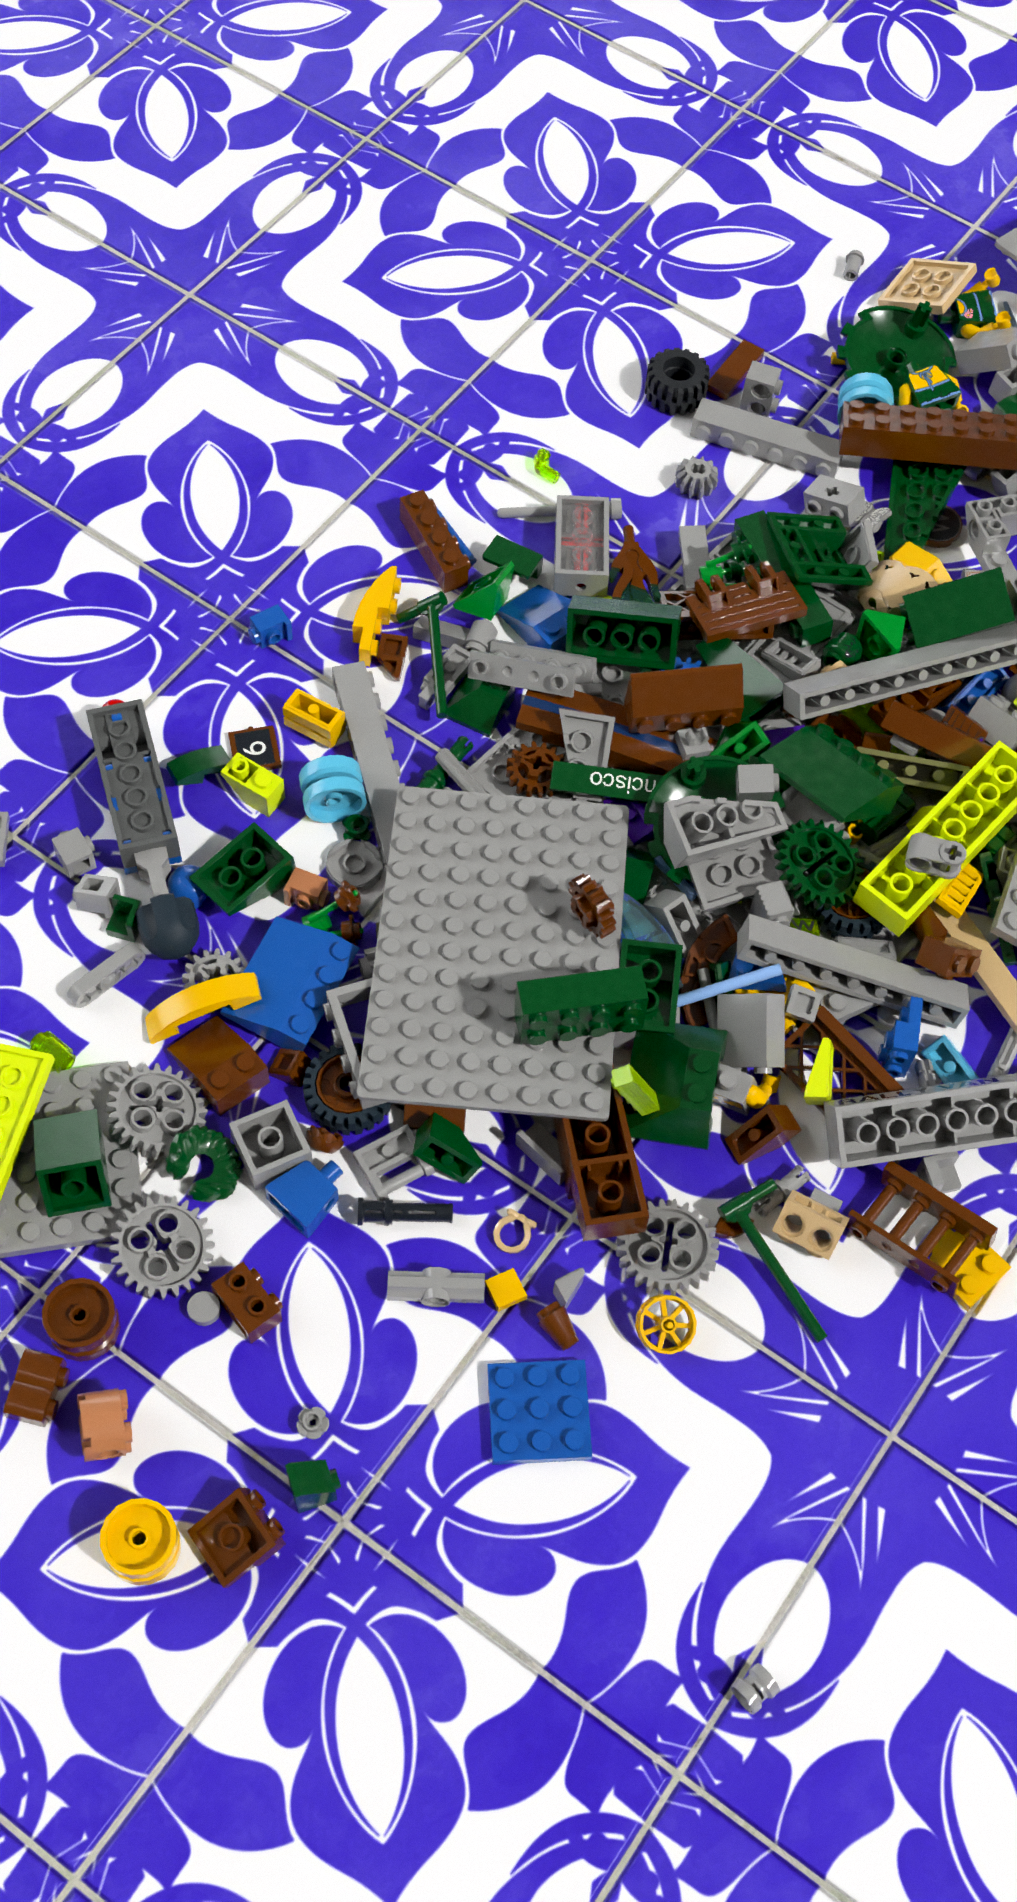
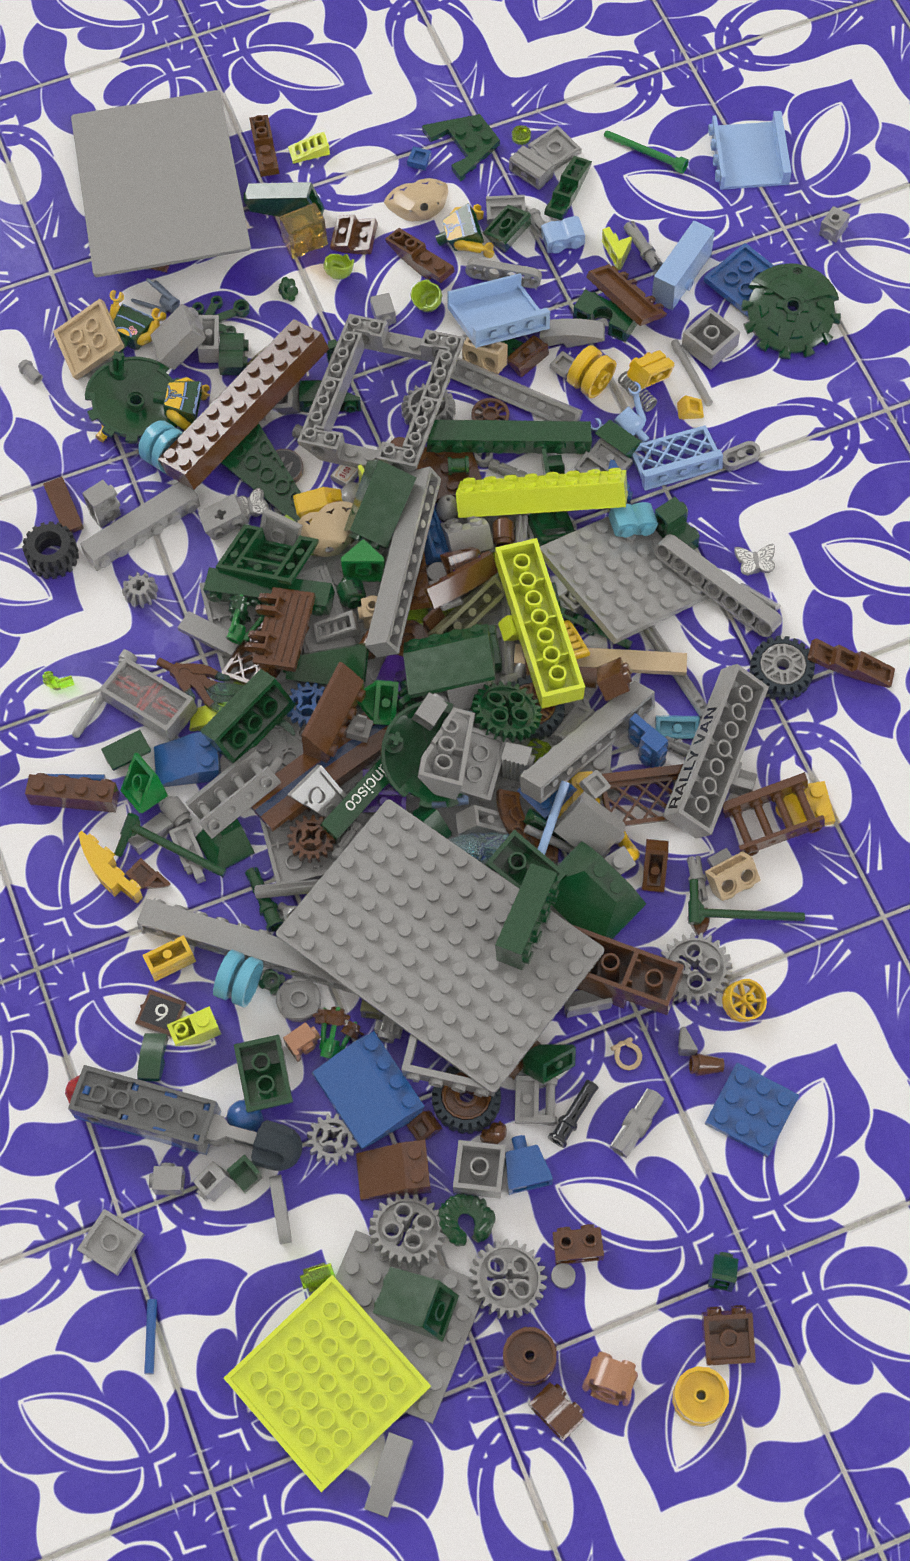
camera: 50 degrees left, 5 degrees up
yellow slope [145,972,262,1044] -> none
blue brick [248,604,293,649] -> none
light grey plate [296,1407,329,1439] -> none
yellow tile [485,1268,527,1312] -> none
reddish brown gear [568,873,617,939] -> none
lime piece [610,1064,660,1116] -> none
neon yellow slope [804,1038,834,1105] -> none
light grey piece [905,833,967,879] -> none

